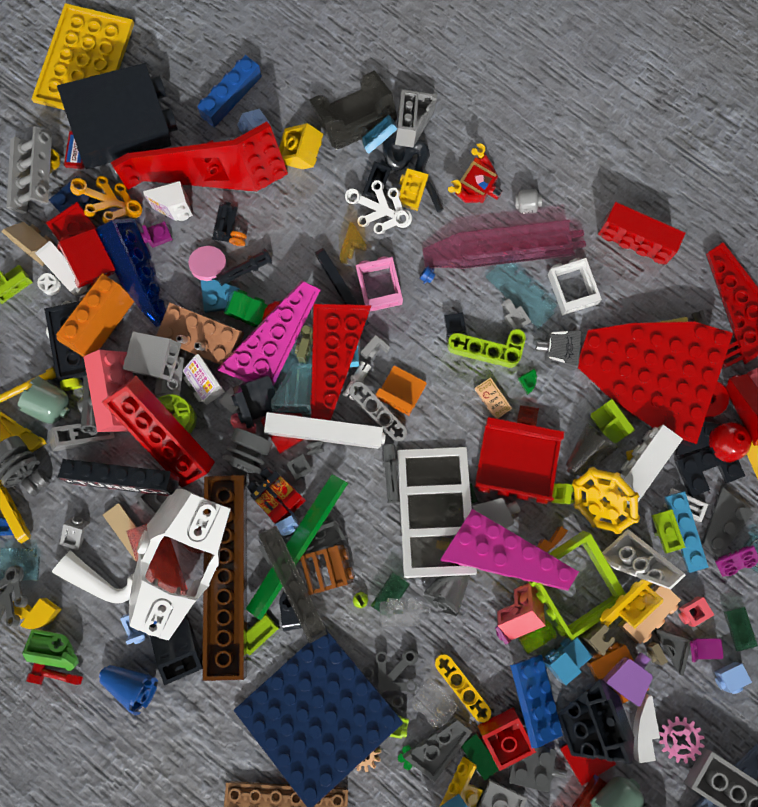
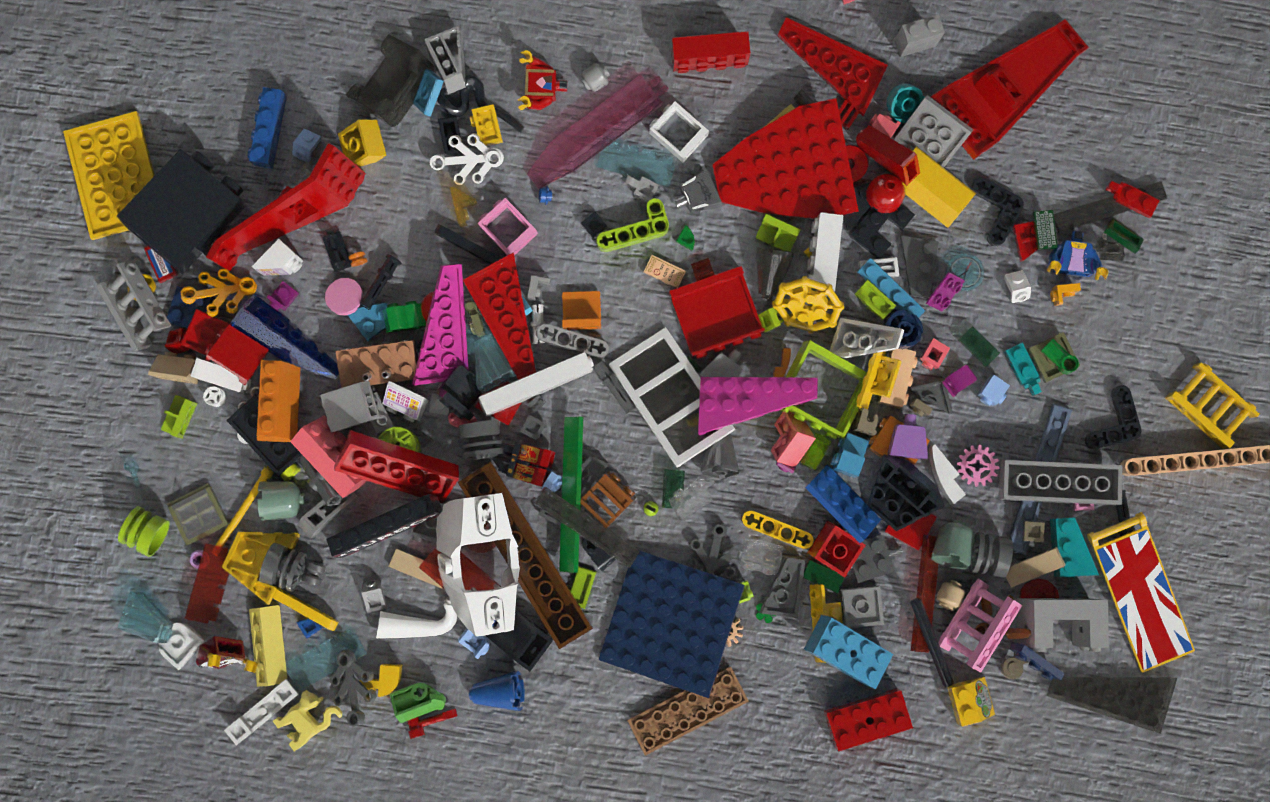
camera: 30 degrees left, 5 degrees up
none -> red slope [165,328,189,354]
none -> dark blue cylinder [884,310,923,350]

